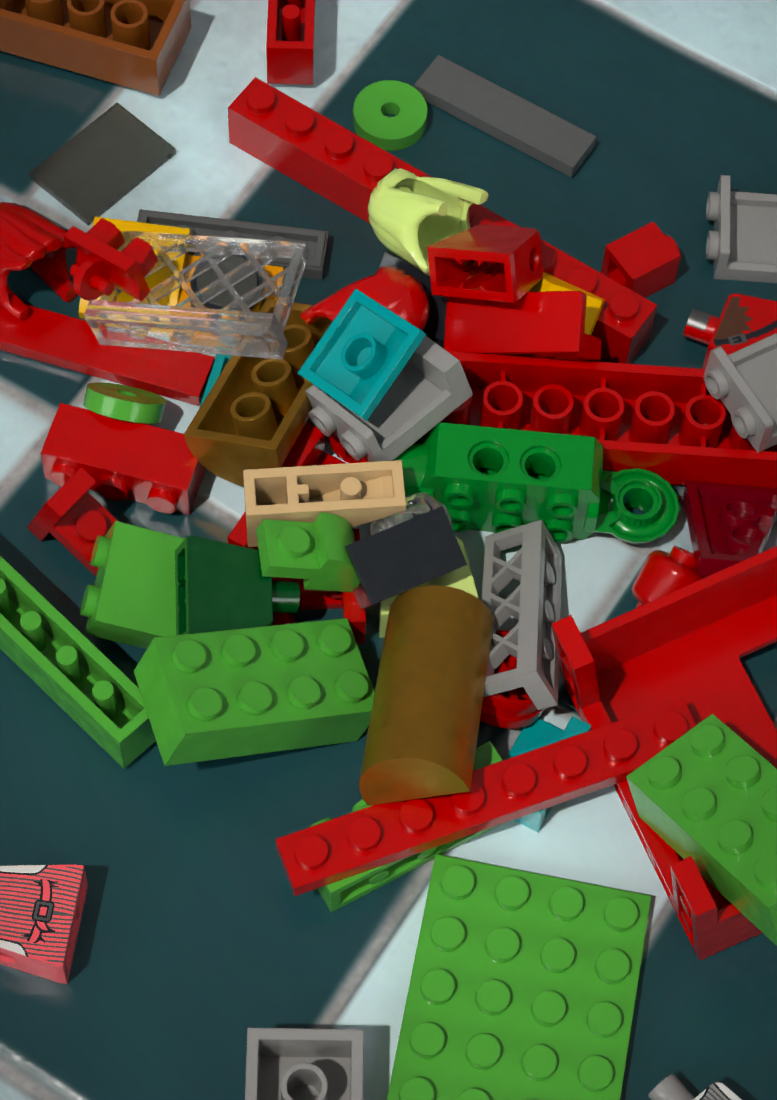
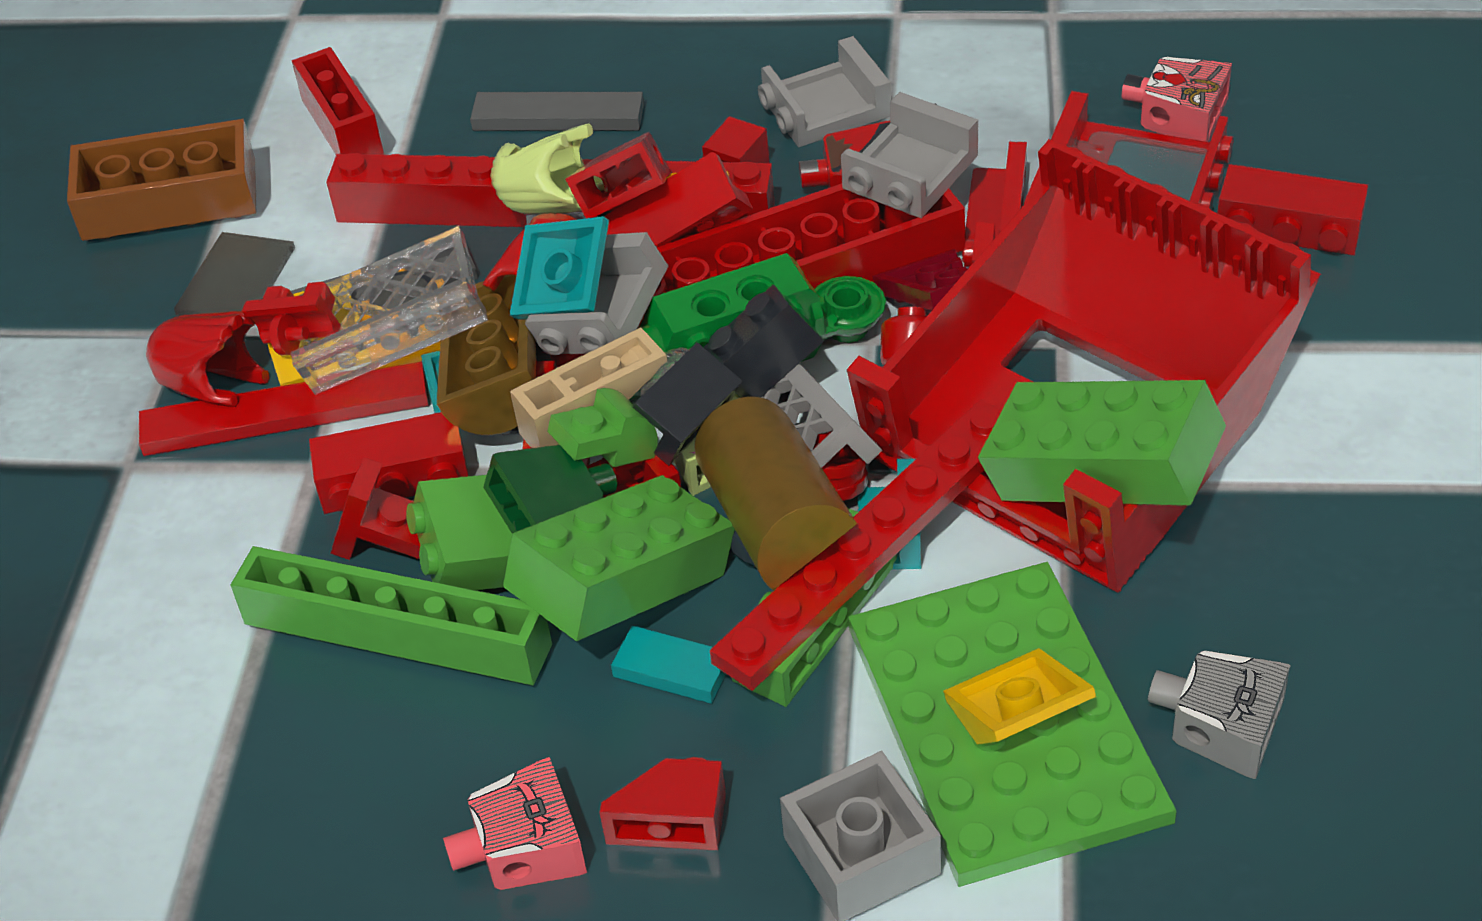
camera: 20 degrees left, 15 degrees down
bright green piece [83,382,167,424] -> none
bright green piece [353,80,427,151] -> none
none -> red slope [600,757,726,850]
none -> teal tile [611,626,726,704]
none -> black brick [703,284,824,398]
none -> yellow slope [943,648,1096,744]

